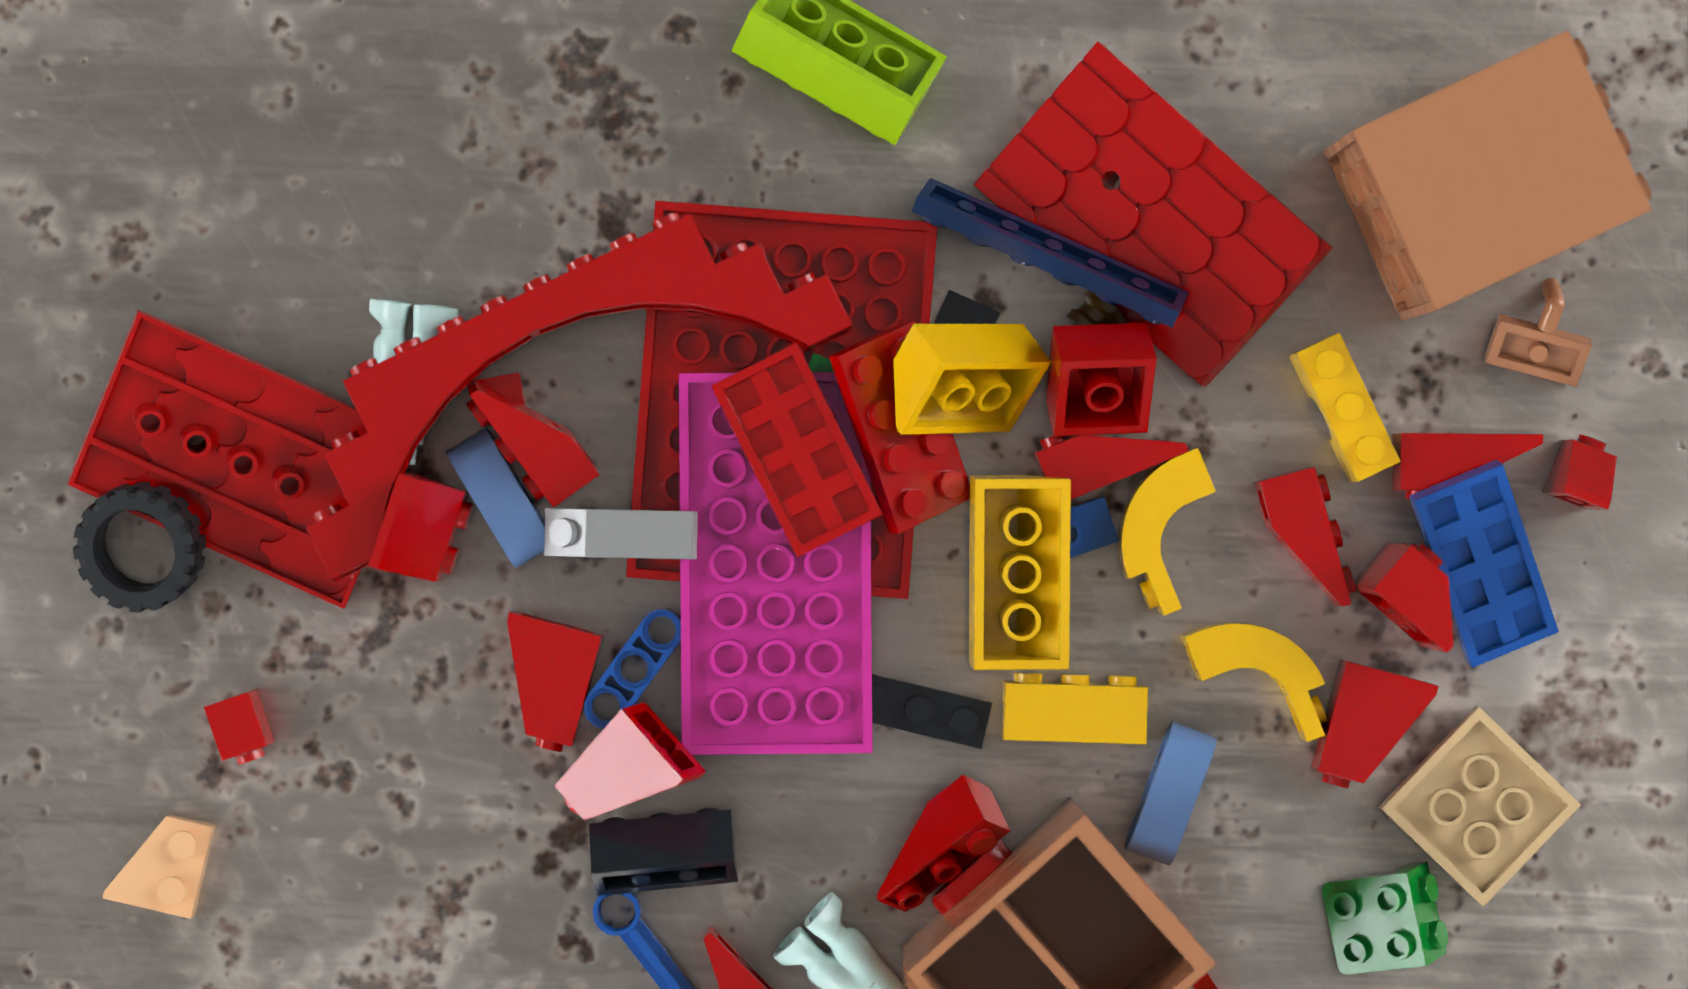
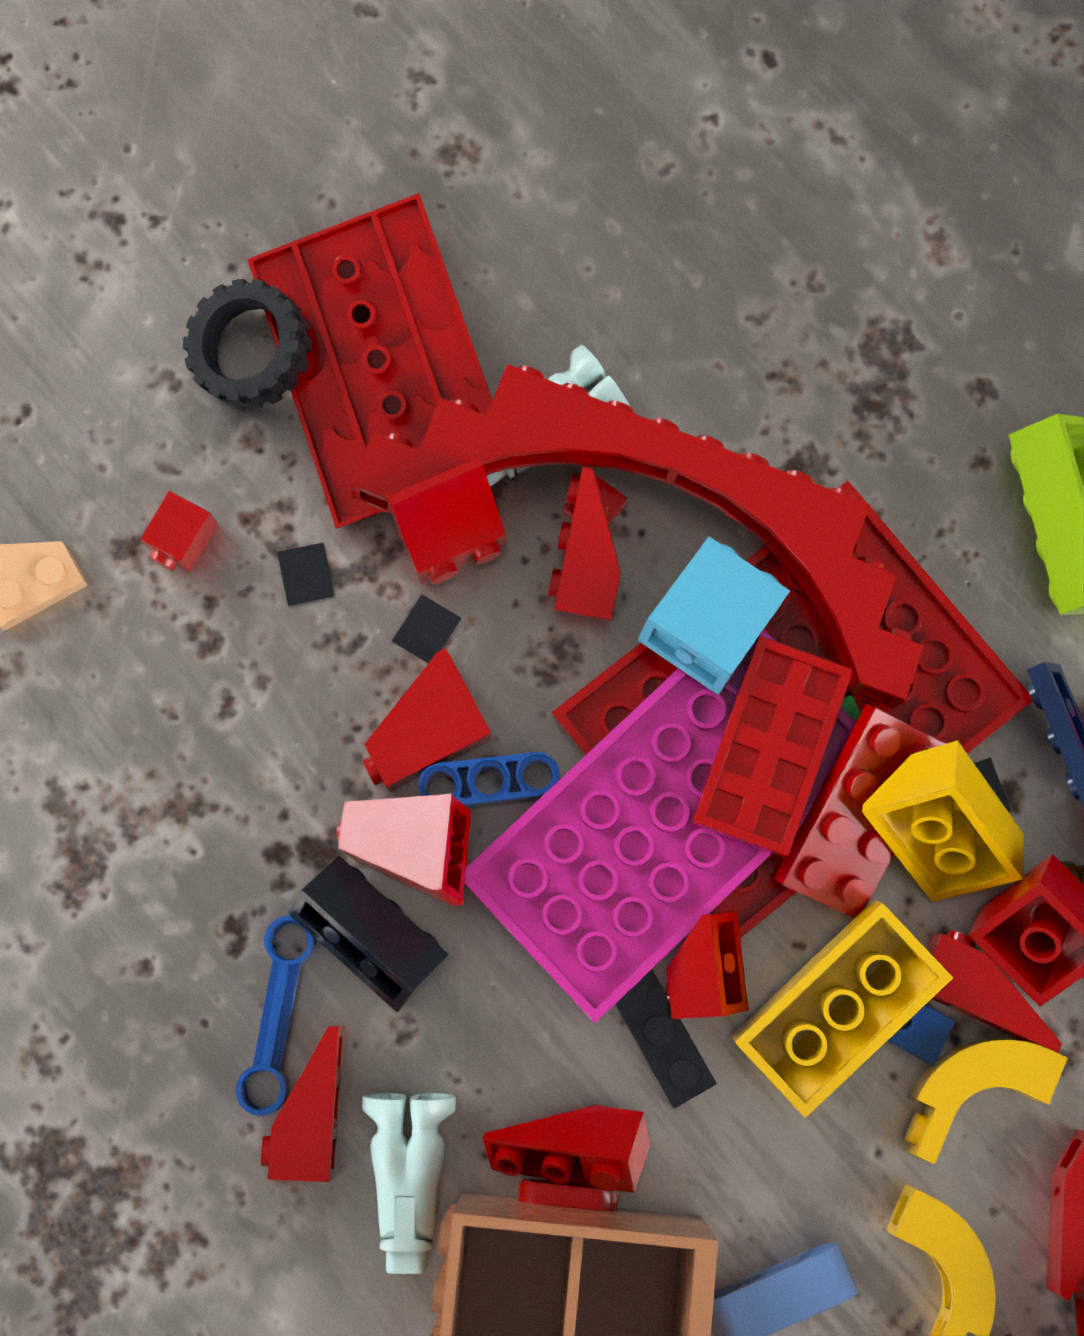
camera: 50 degrees right, 10 degrees down
medium blue beam [446,427,545,568] -> none
light grey slope [544,508,698,559] -> none
yellow brick [1001,672,1148,744] -> none
none -> black sticker [277,543,334,606]
none -> black sticker [392,594,461,663]
none -> medium azure panel [637,537,790,695]
none -> red slope [666,911,749,1019]

